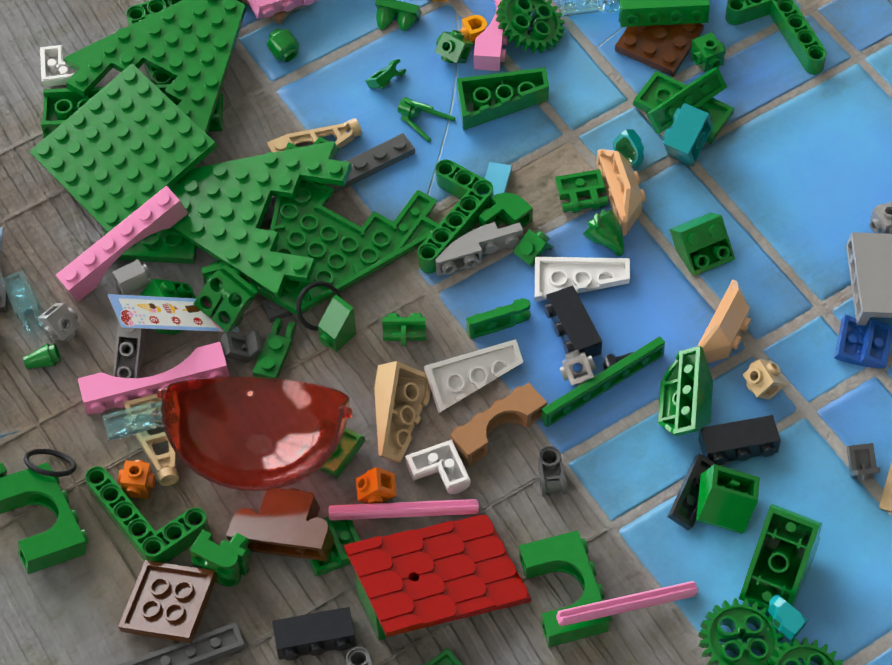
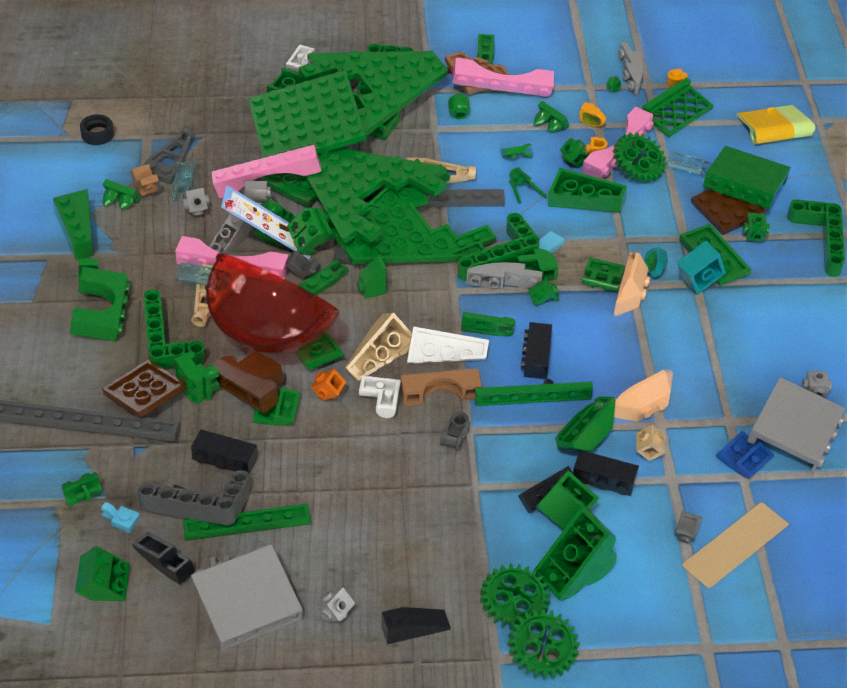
camera: 25 degrees right, 10 degrees down
green cone [23,343,61,370] -> none
black tyre [23,449,76,477] -> none
orange brick [118,460,156,499] -> none
black tyre [296,281,341,331] -> none
bright pink axle [328,499,479,520] -> none
red piece [344,515,531,641] -> none
green hips [382,313,426,346] -> none
green arch [519,530,612,648] -> none
white wing [534,257,630,302] -> none
bright pink axle [556,581,698,626] -> none
light grey brick [559,350,596,387] -> none
green hat [583,209,624,256] -> none
green plate [646,68,727,133] -> none
green slope [669,212,735,276] -> none
teal rock [768,595,808,641] -> none

